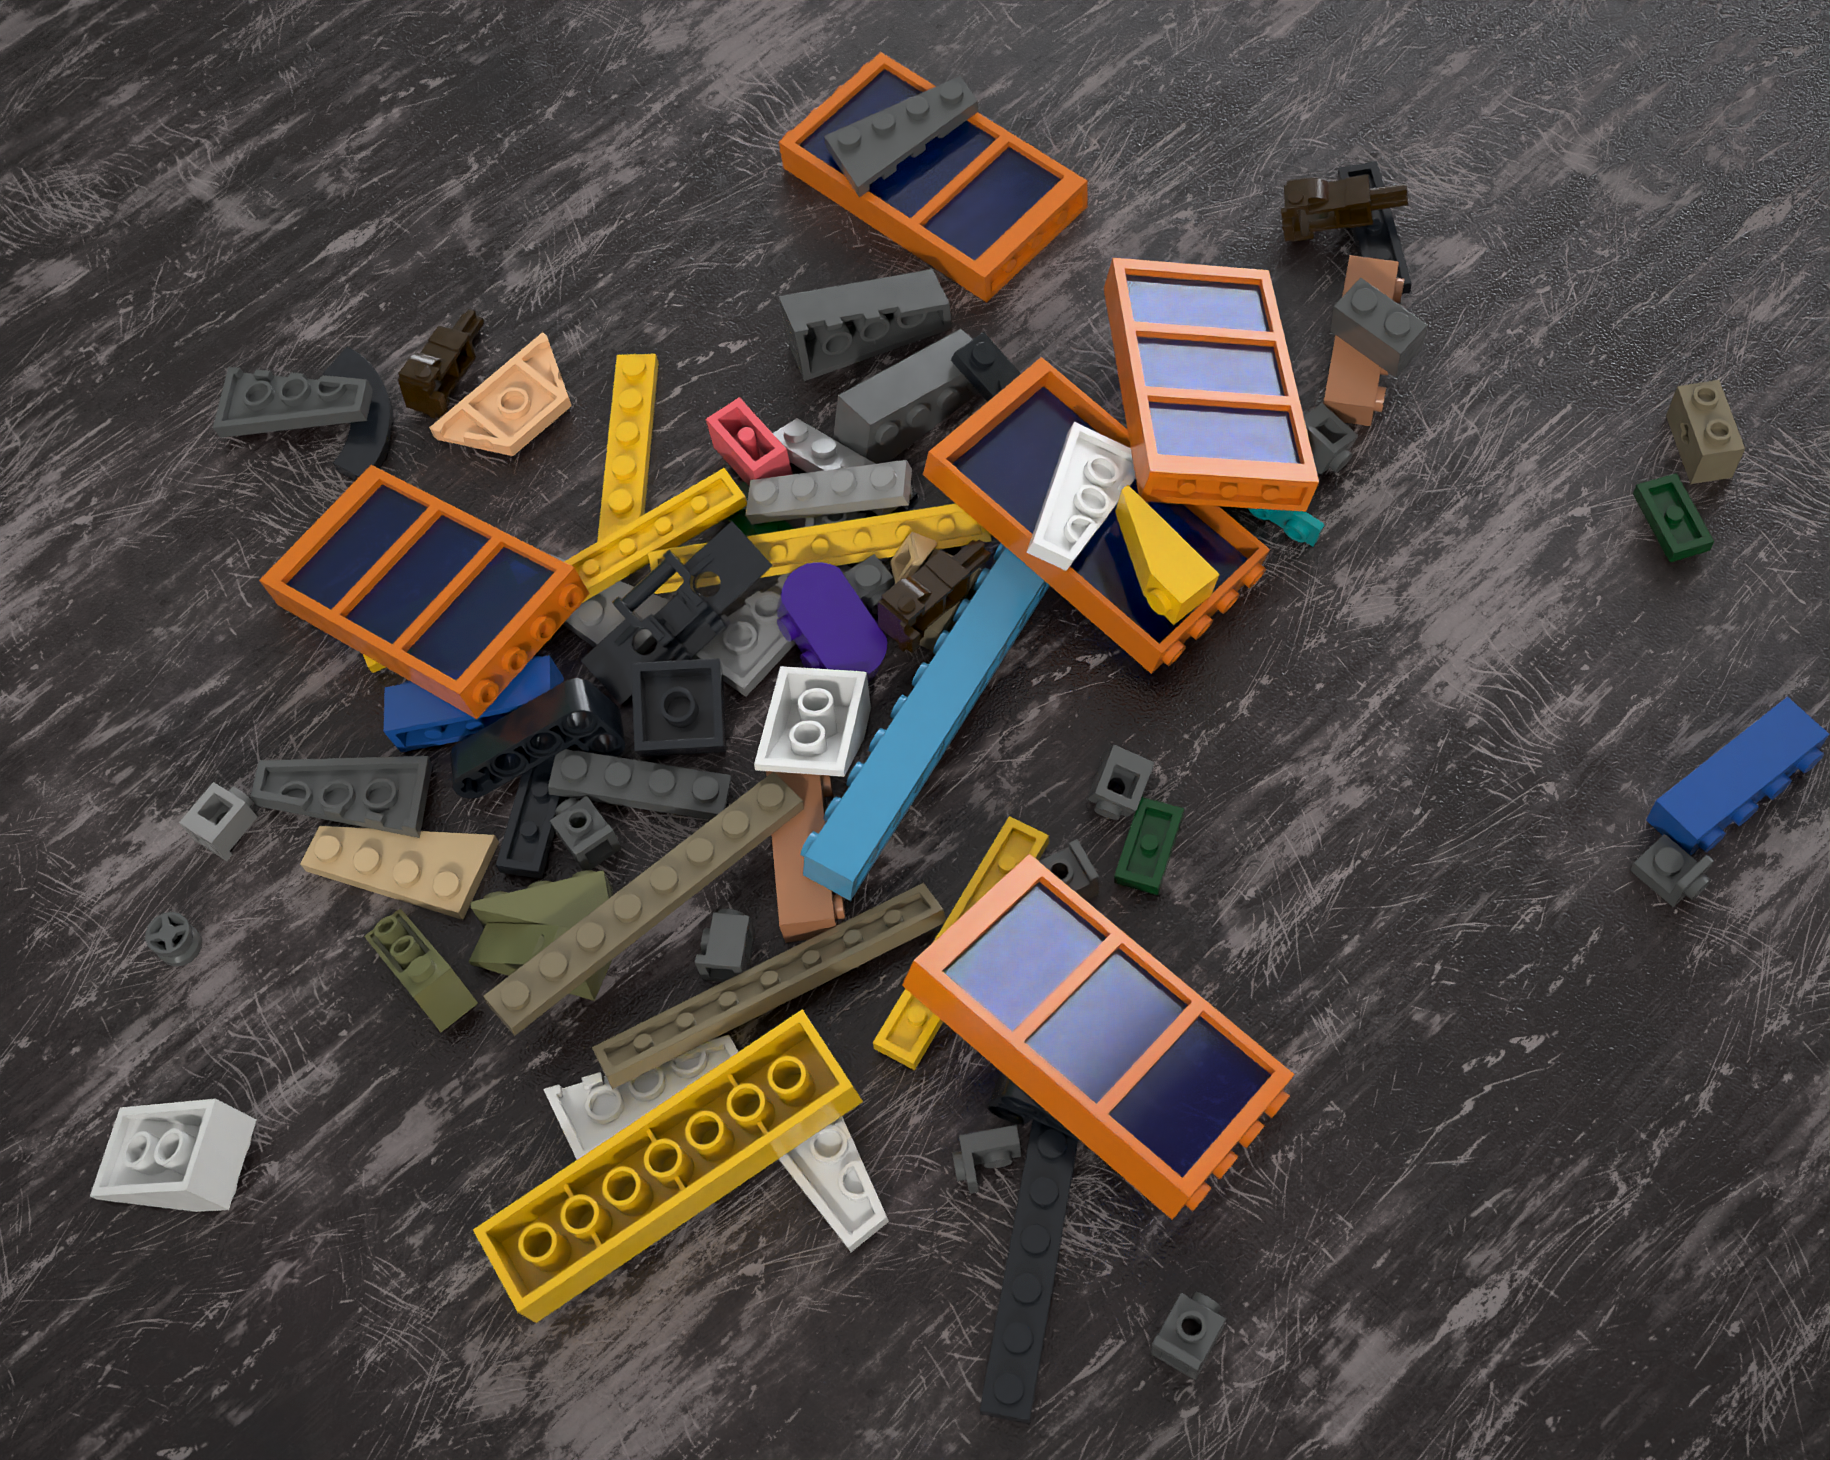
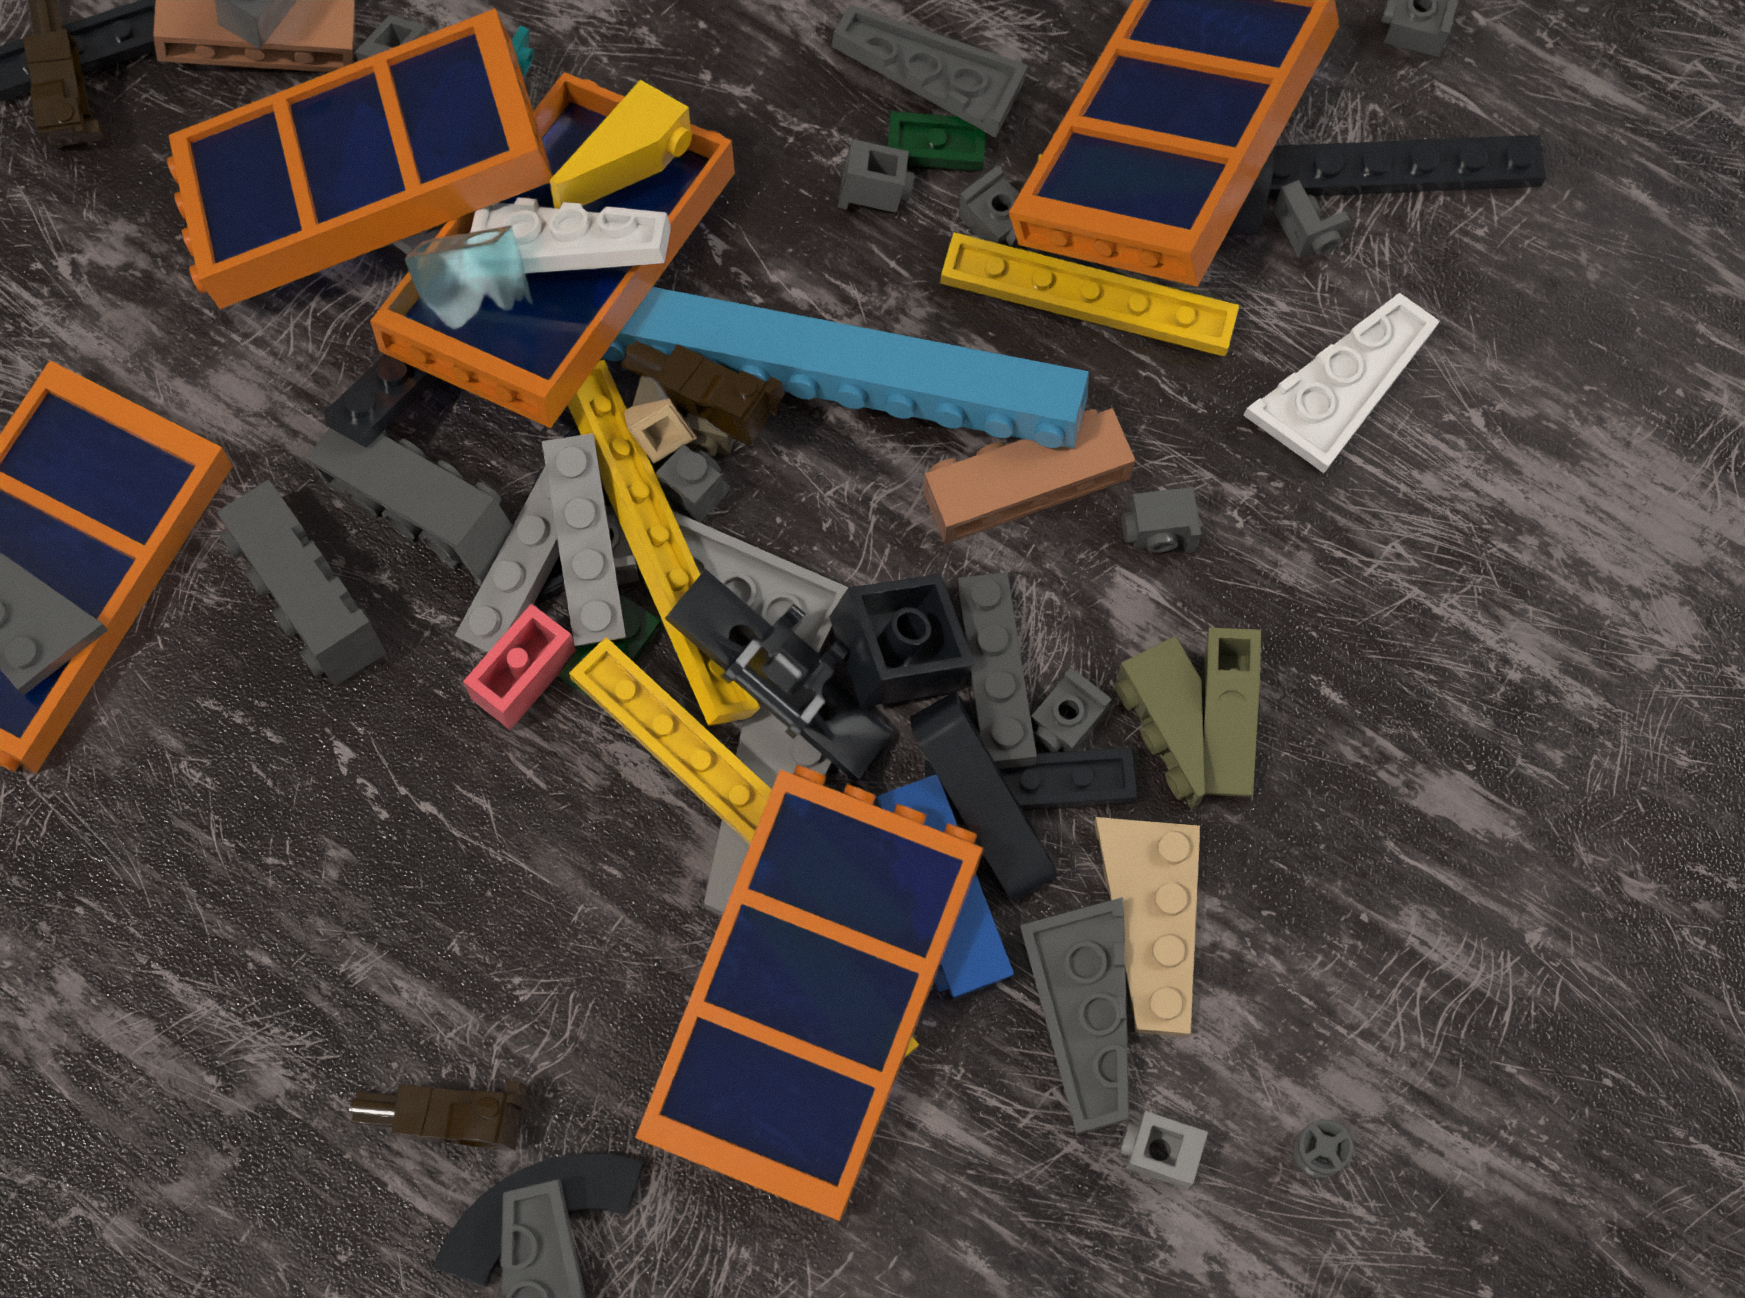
camera: 115 degrees left, 10 degrees up
white slope [90,1099,256,1212] -> none
olive slope [364,908,478,1032] -> none
light nougat wing [429,332,572,456] -> none
yellow brick [473,1009,863,1323] -> none
dark tan plate [483,772,804,1036] -> none
white wing [543,1035,738,1160] -> none
dark tan plate [592,883,946,1089] -> none
yellow plate [597,354,659,542] -> none
white slope [754,666,871,777] -> none
dark purple brick [777,562,887,683] -> none
none -> clear light blue piece [405,225,533,329]
none -> dark grey wing [831,4,1028,138]

